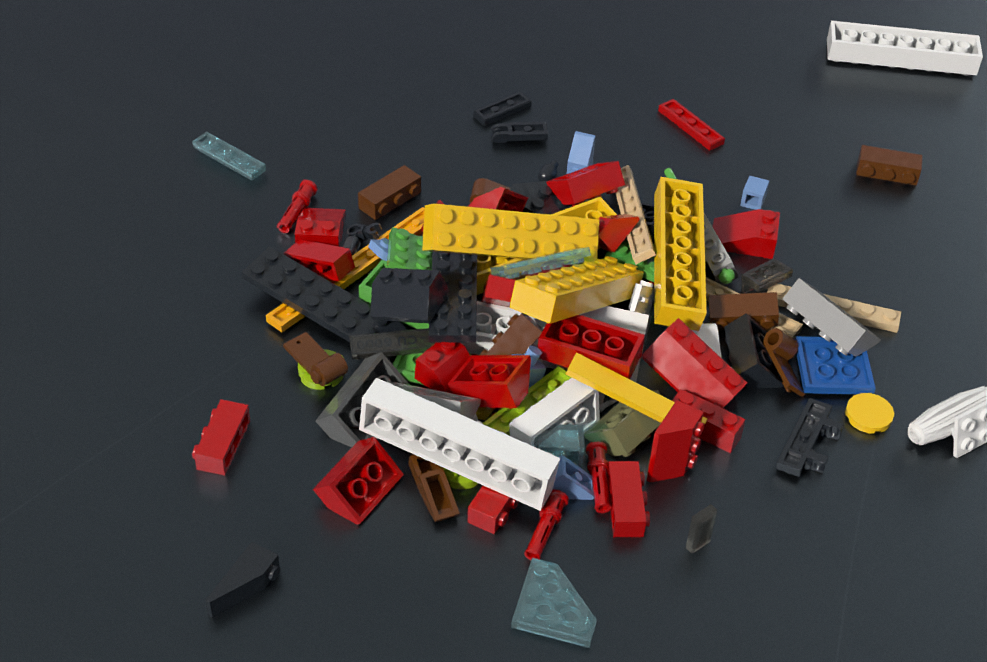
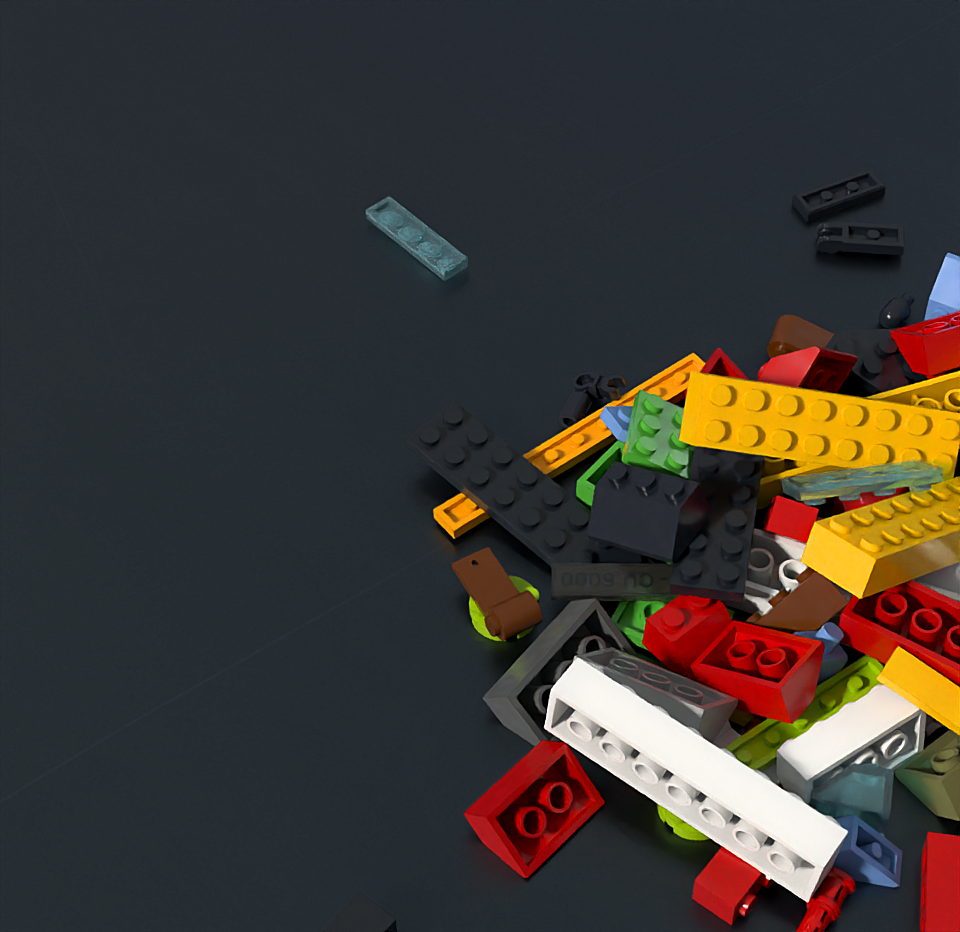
camera: 15 degrees right, 5 degrees up
red brick [192,399,250,476] -> none
red pin [277,180,318,233] -> none
red brick [284,239,355,281] -> none
red slope [295,208,346,247] -> none
reddish brown brick [358,165,421,220] -> none
reddish brown slope [408,455,460,522] -> none
red pin [585,441,611,513] -> none

